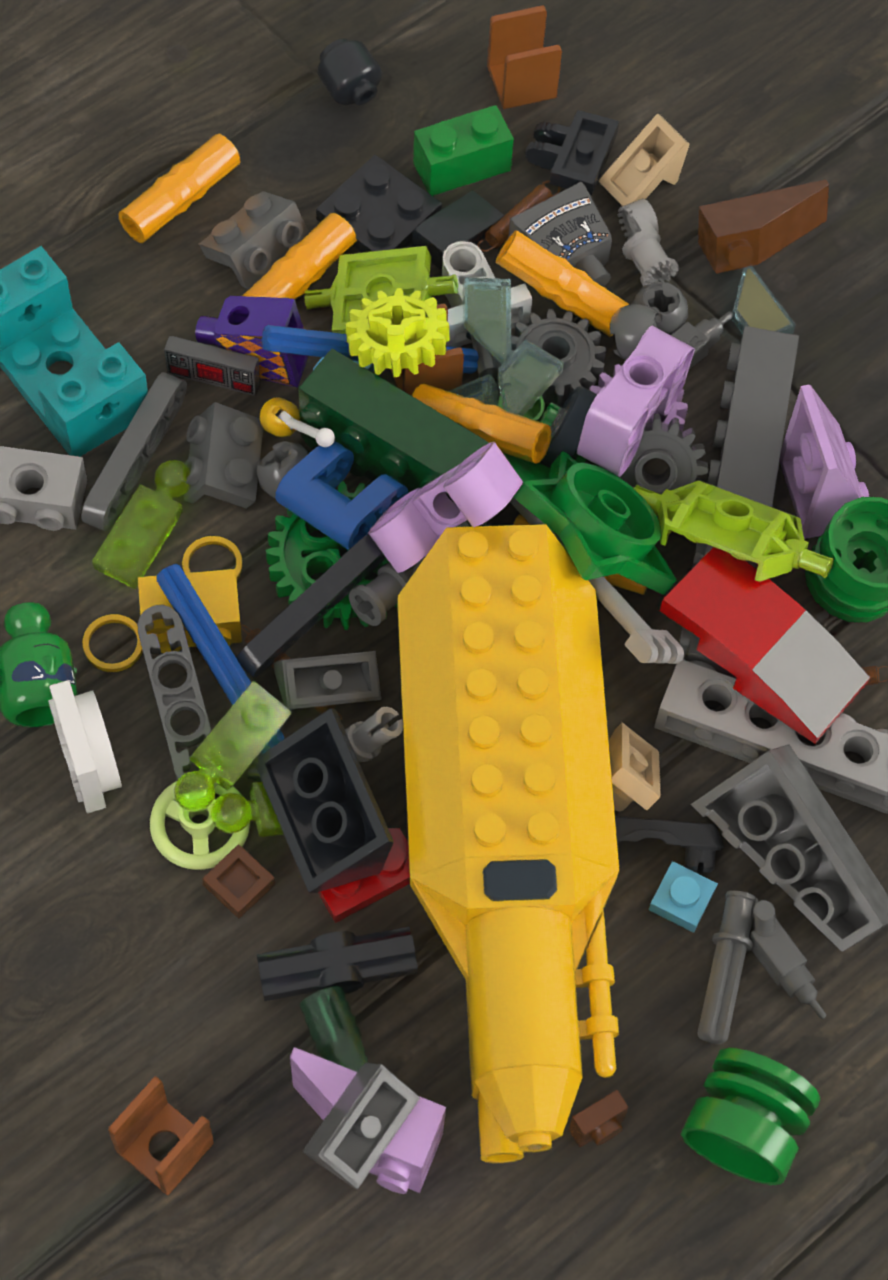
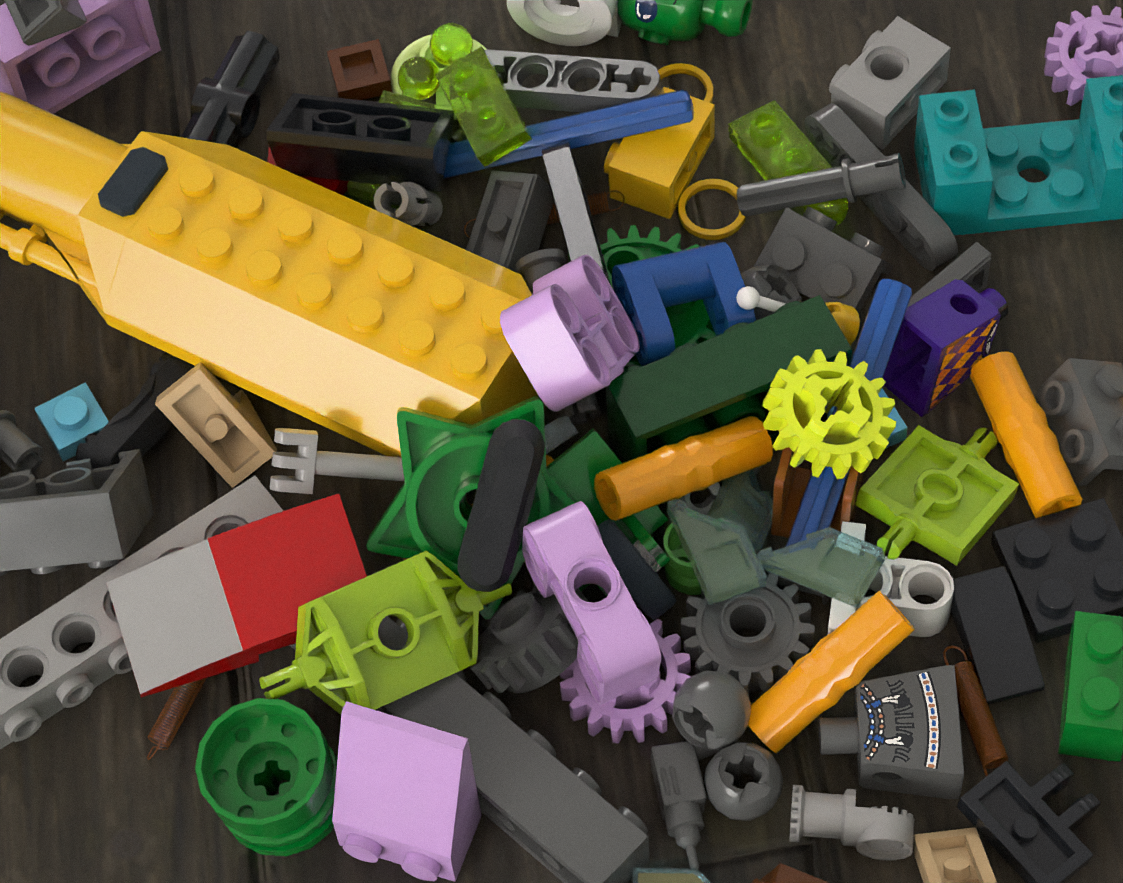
camera: 130 degrees right, 5 degrees down
clear green hinge [299,986,369,1072] -> none
none -> black piece [458,419,545,592]
none -> dark grey axle [737,153,906,217]

